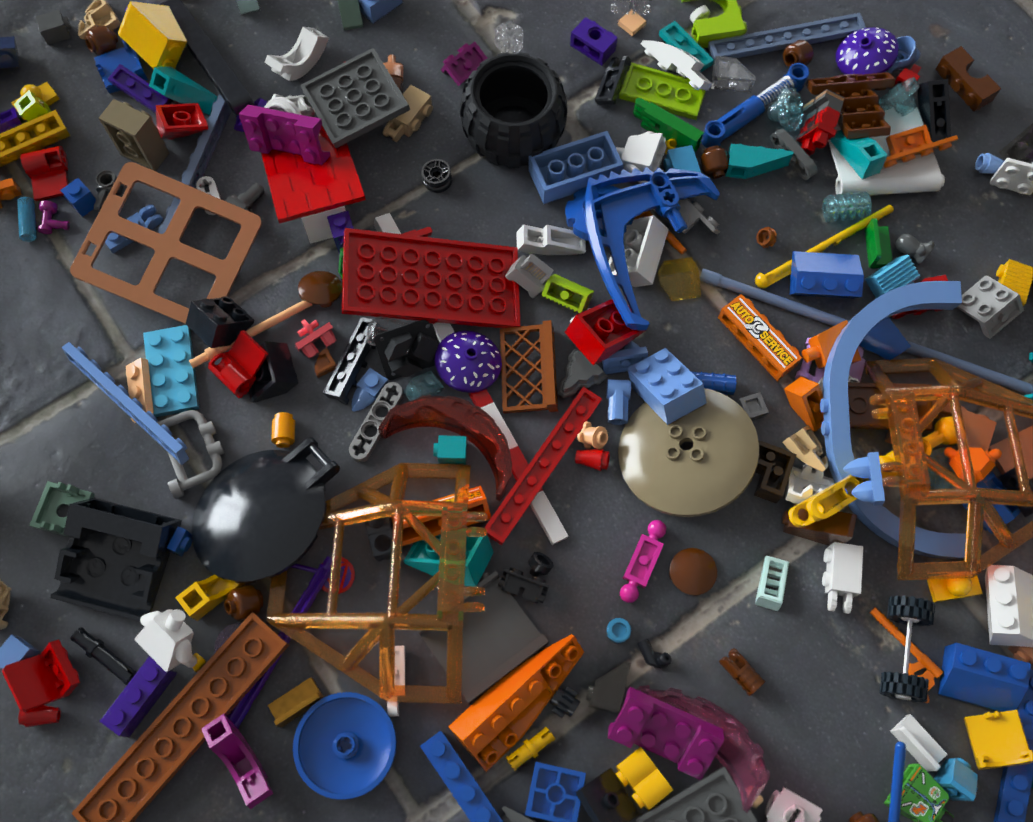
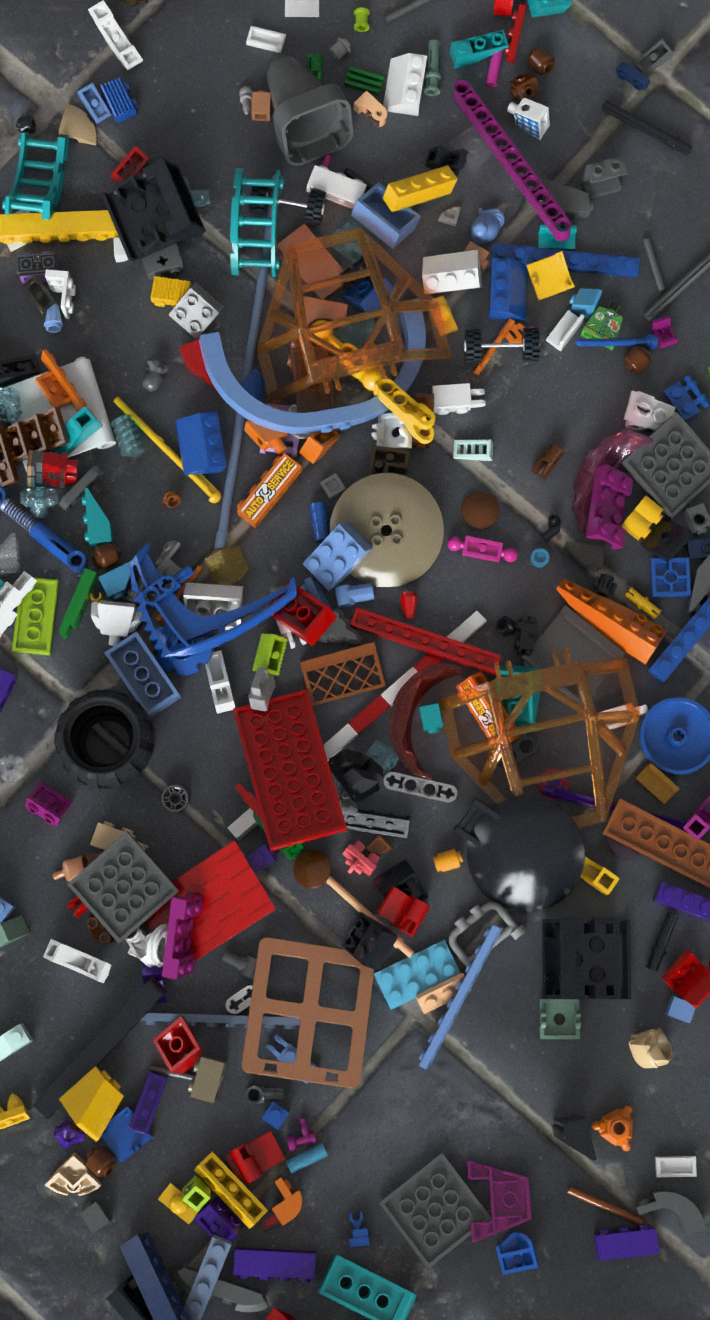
camera: 105 degrees left, 10 degrees up
white torso [135,609,206,673] -> none
teal slope [149,67,218,115] -> none
blue plate [167,527,192,557] -> none
reddish brown head [224,585,264,620] -> none
medium blue plate [351,368,389,412] -> none
dark purple dish [435,331,502,393] -> none
light nougat brick [577,422,608,449] -> none
black hinge [595,56,631,105] -> none
tan brick [782,425,828,472] -> none
medium blue tile [843,452,885,506] -> none
green panel [864,218,893,268] -> none
medium azure brick [865,254,920,298] -> none
orange rock [944,447,1002,489] -> none

